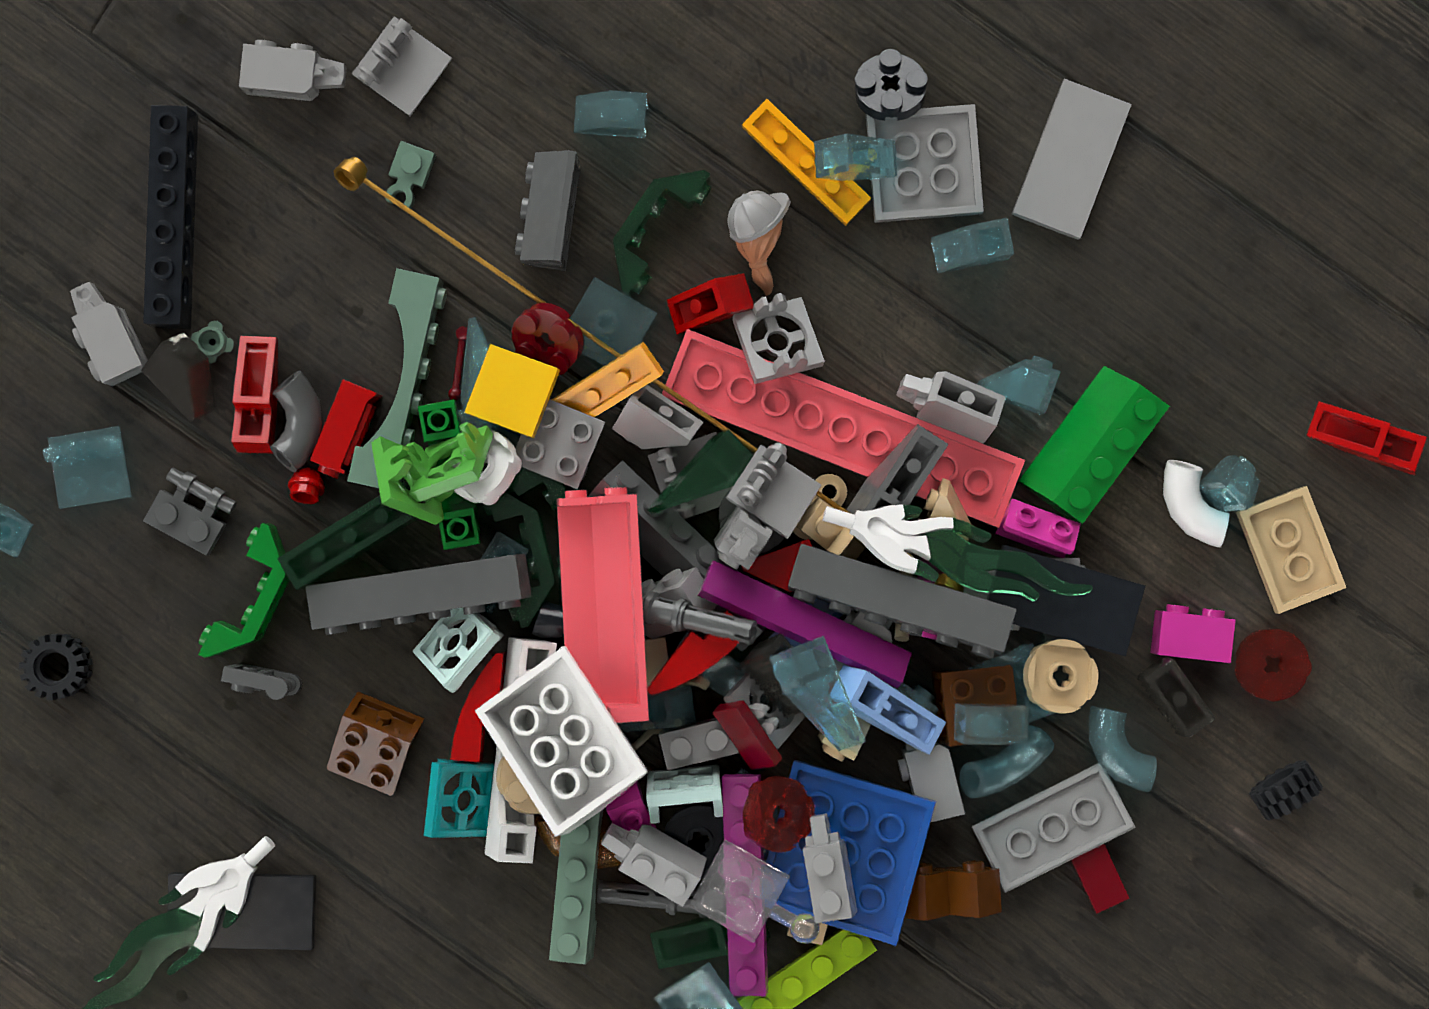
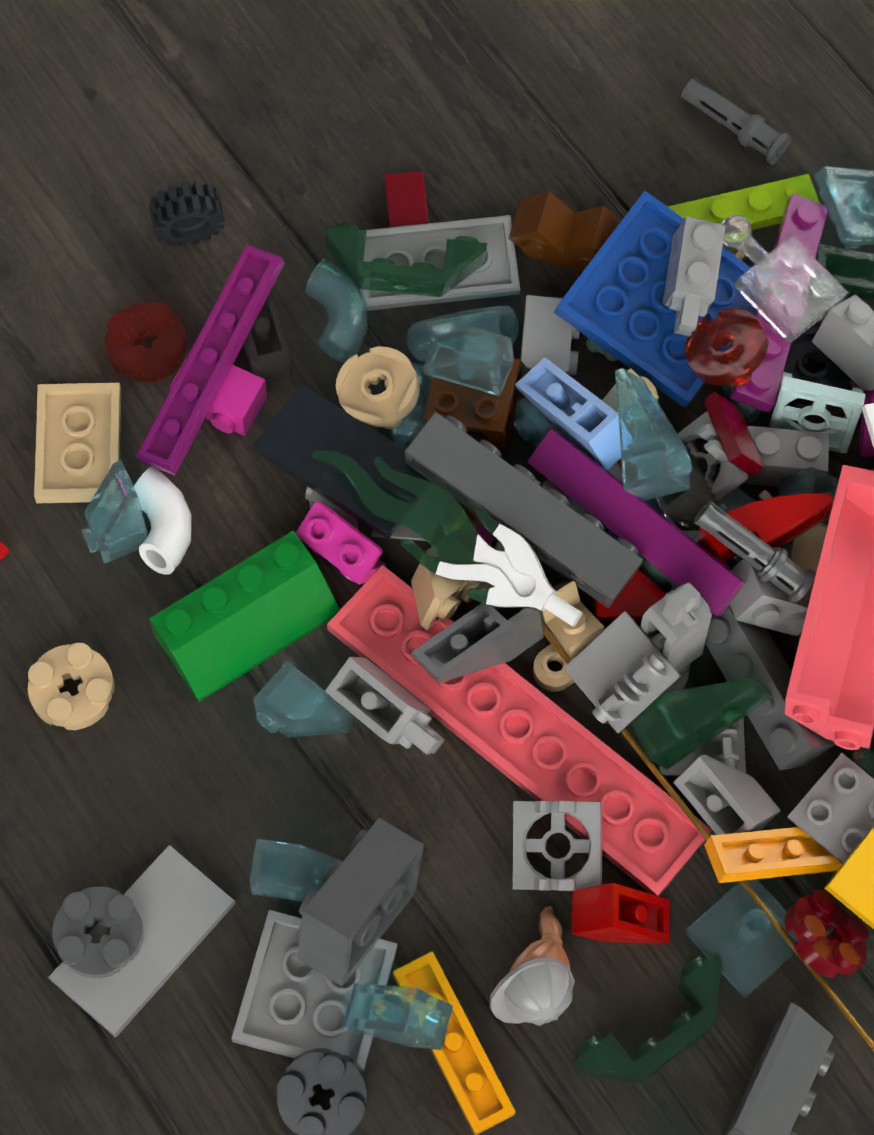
camera: 165 degrees left, 20 degrees down
none -> tan plate [27,643,115,730]
none -> dark grey plate [52,887,144,978]
none -> magenta tile [136,244,285,476]
none -> dark grey brick [296,818,424,986]
none -> clear green slope [325,223,487,298]

